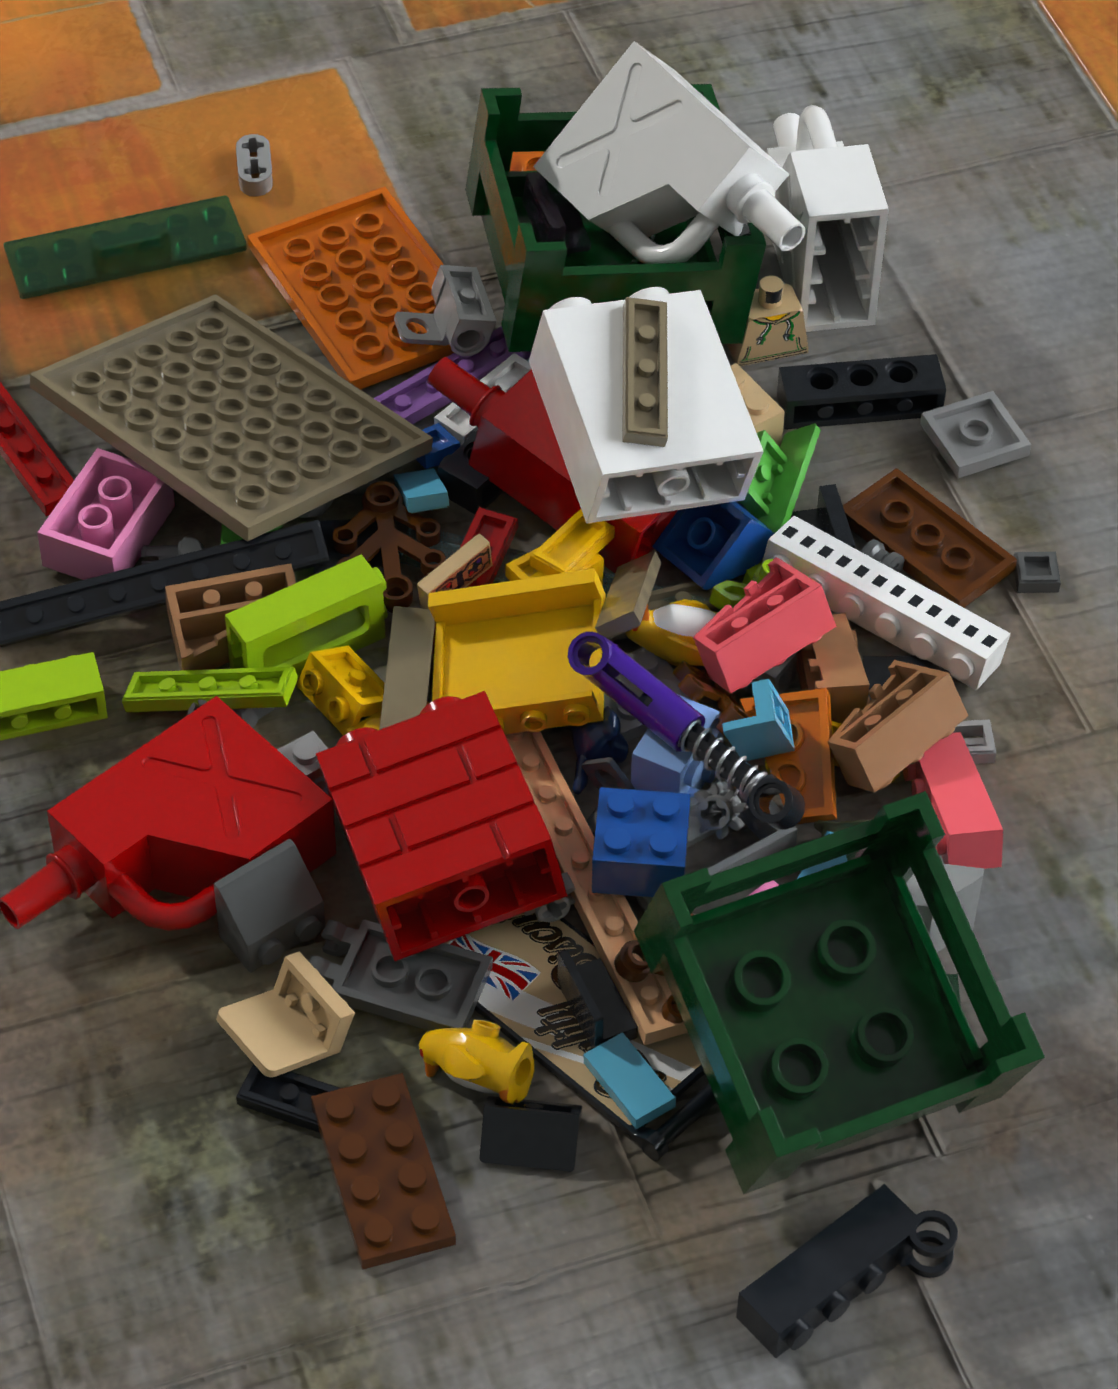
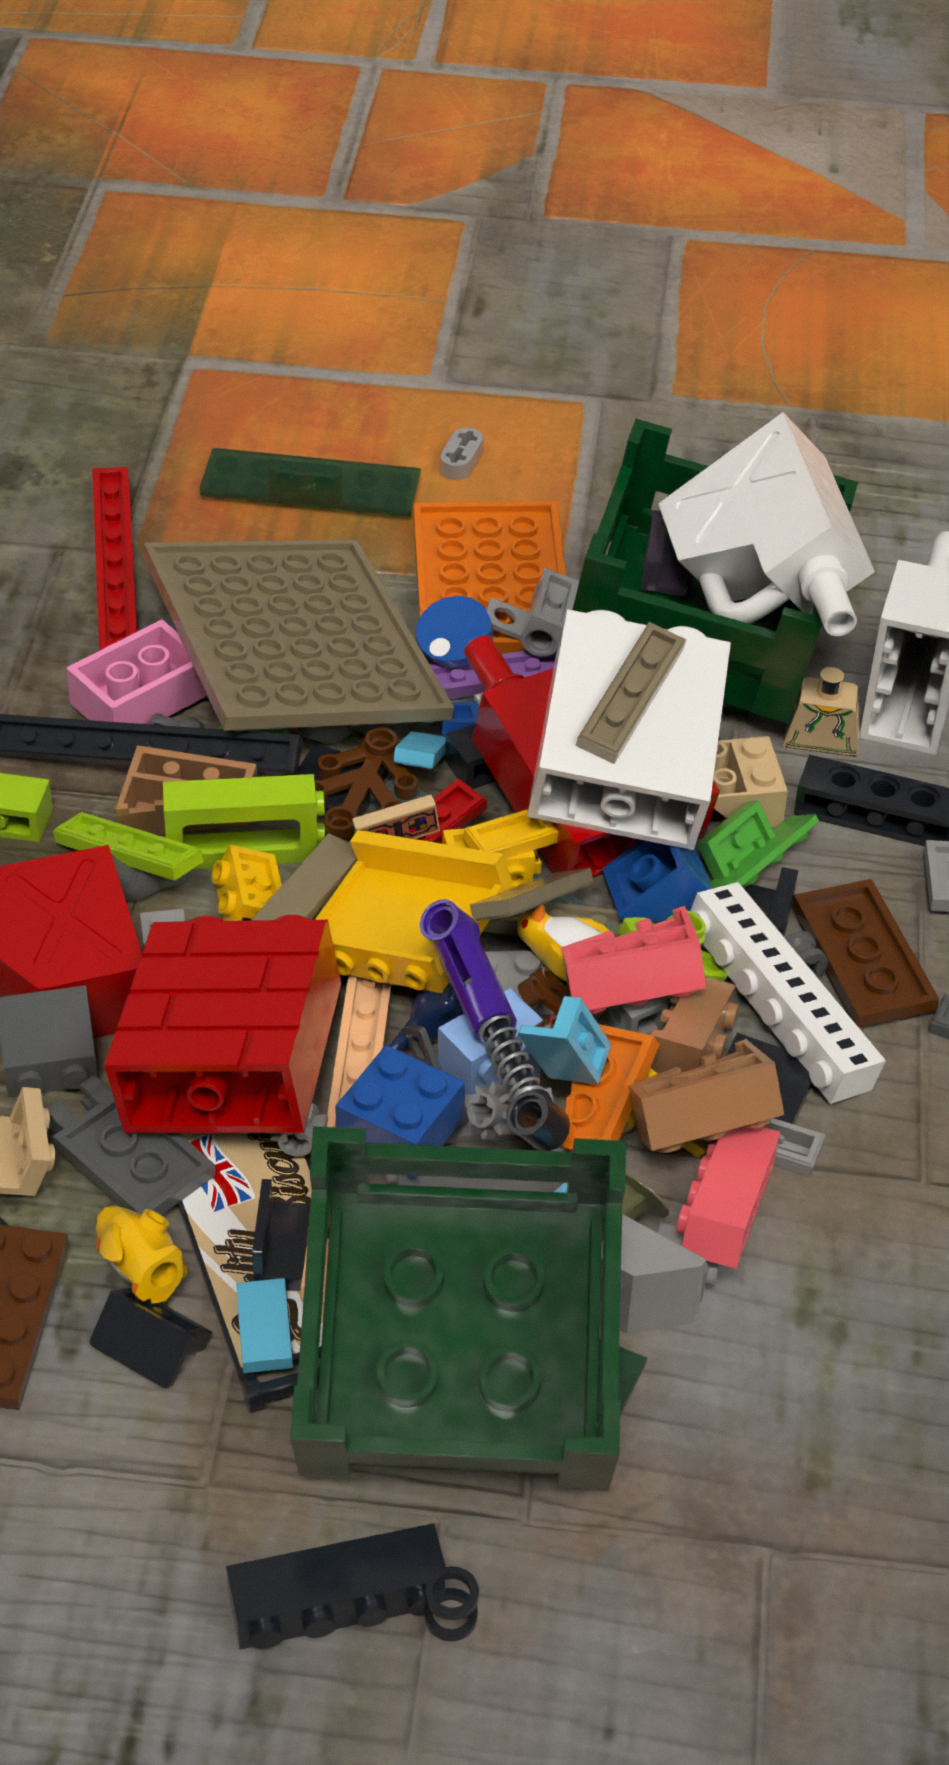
camera: 25 degrees right, 5 degrees down
none -> blue tile [416,596,493,668]

